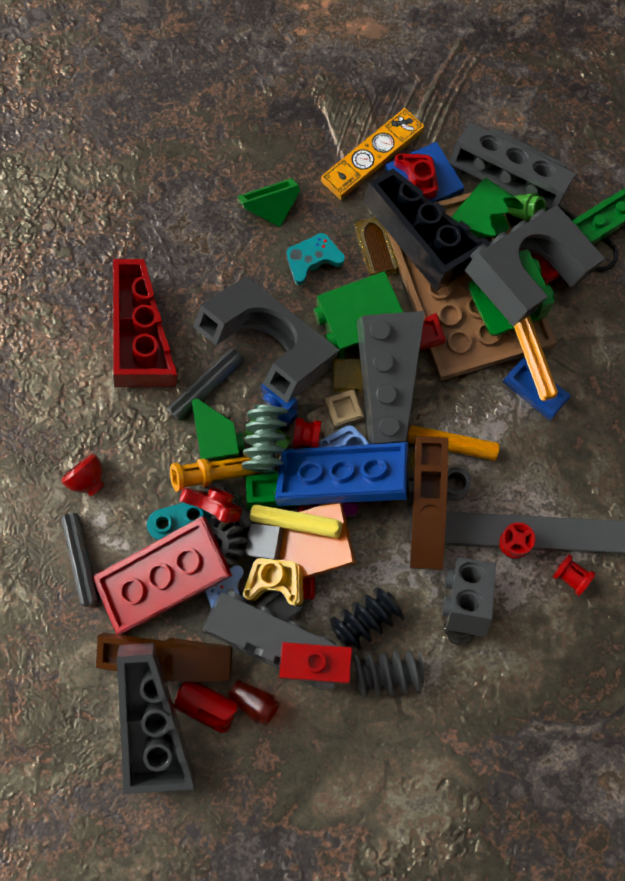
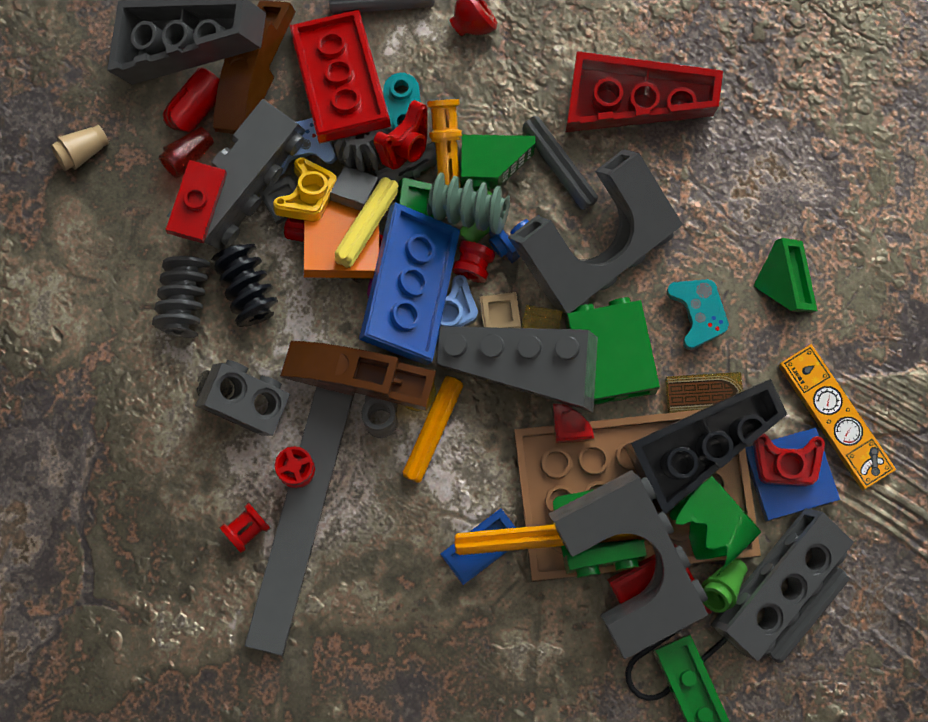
camera: 100 degrees right, 5 degrees up
none -> tan cone [51,125,109,171]

